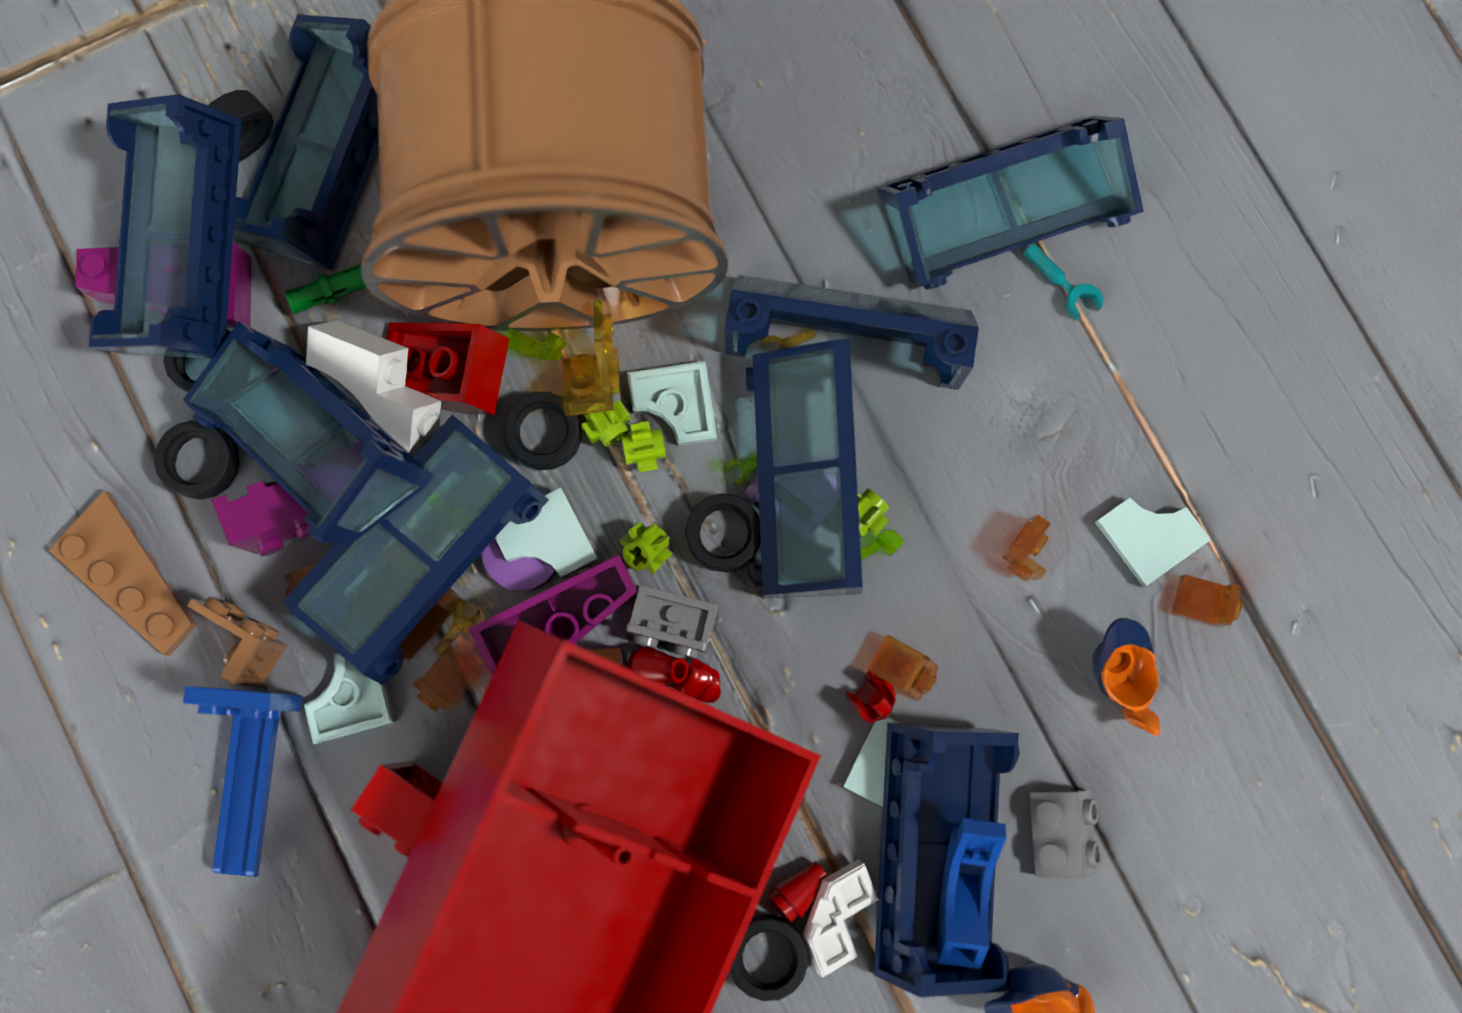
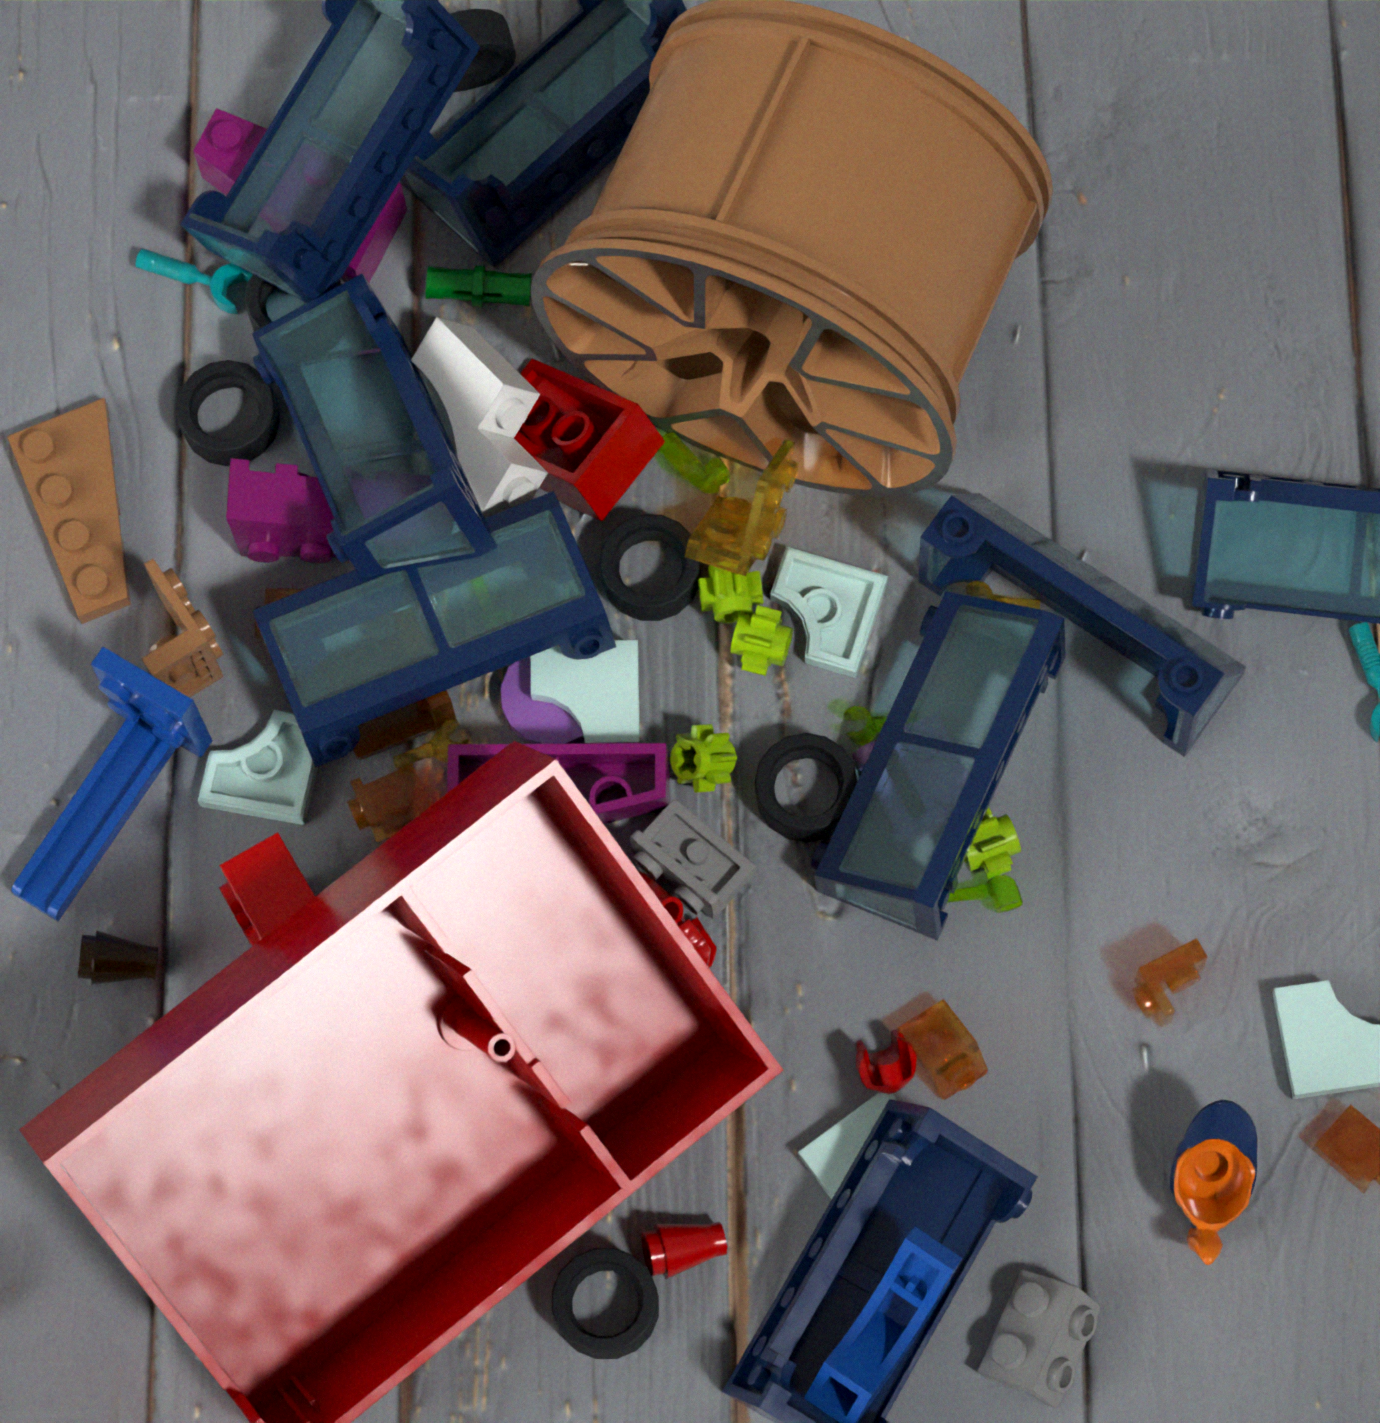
camera: 30 degrees right, 10 degrees down
white tile [802,860,878,977] -> none
none -> dark brown cone [78,931,159,985]
none -> teal piece [135,248,253,314]

